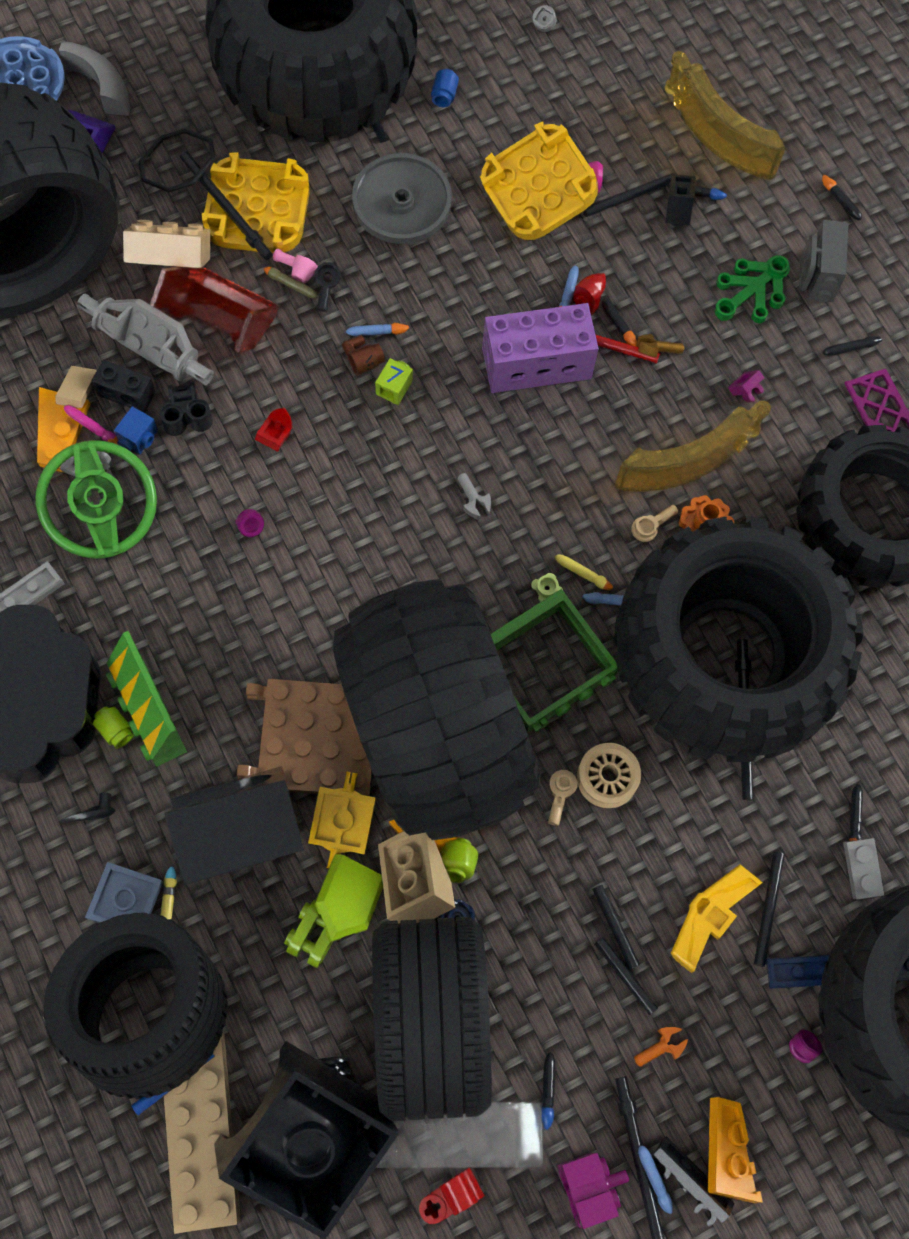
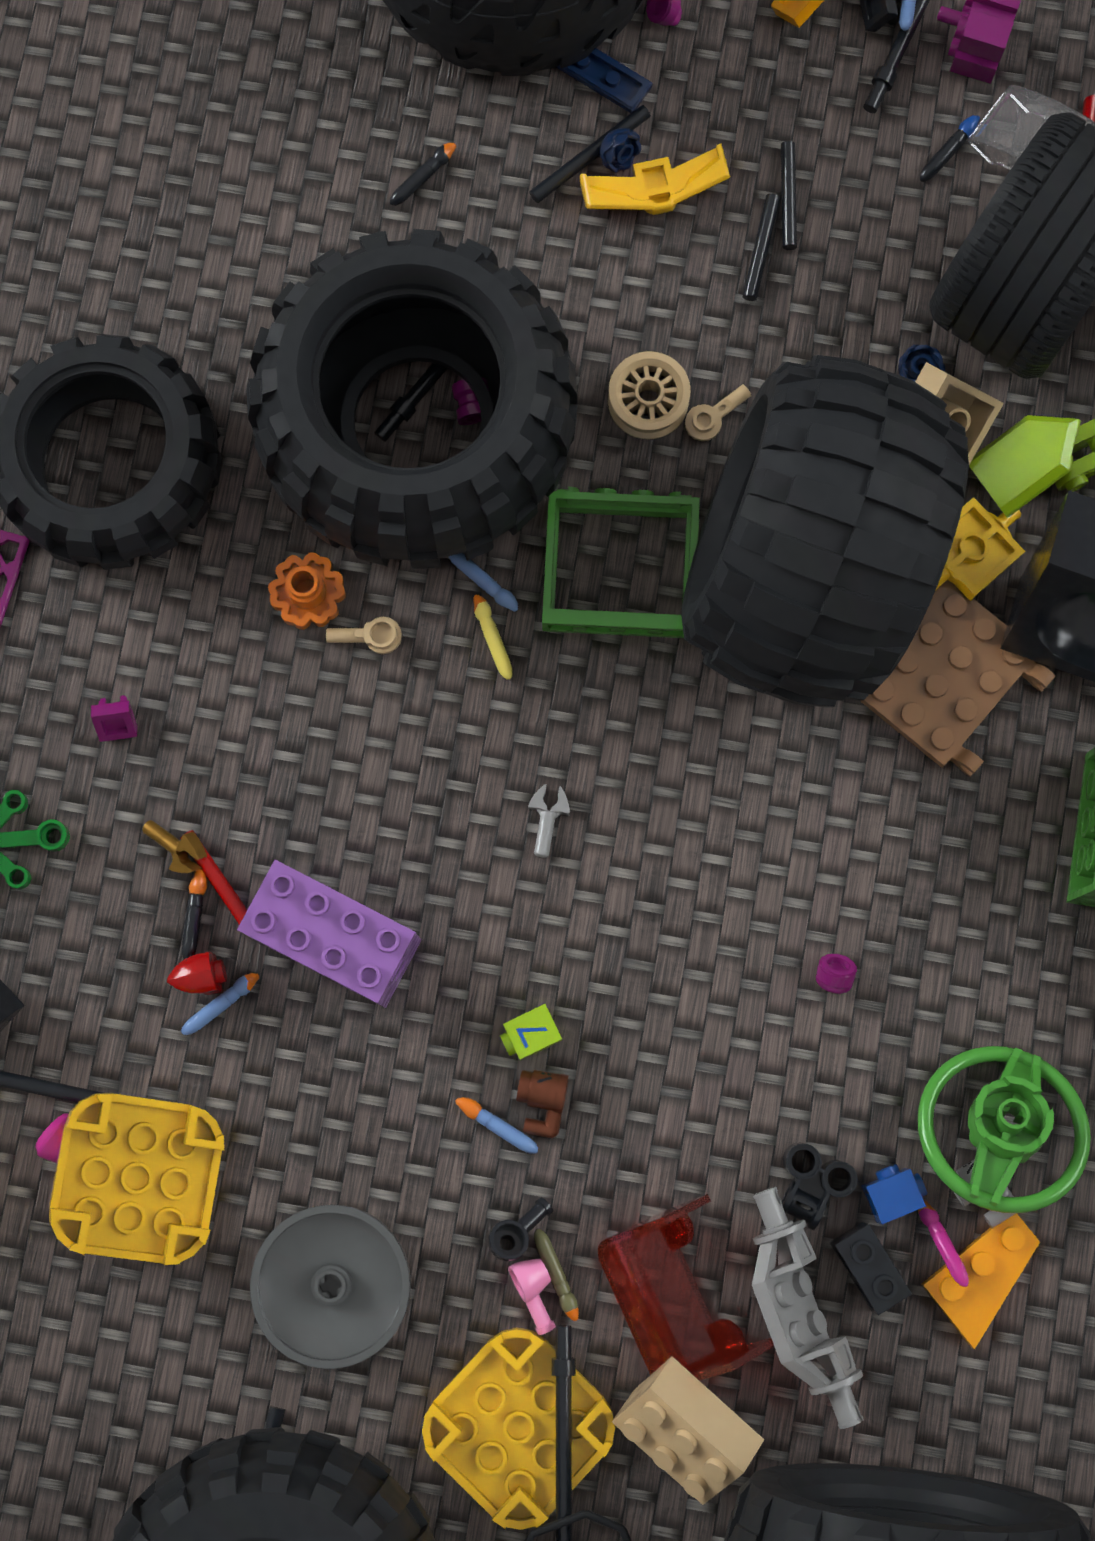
camera: 135 degrees left, 10 degrees up
tan tile [55,366,97,408] -> none
red plate [255,408,292,452] -> none
blue brick [431,69,459,108] -> none
yellowish green plate [531,573,563,602] -> none
clear yellow windscreen [615,400,771,492] -> none
orange bar [634,1027,688,1067] -> none
light grey plate [843,838,884,900] -> none
none -> dark blue plate [600,128,642,173]

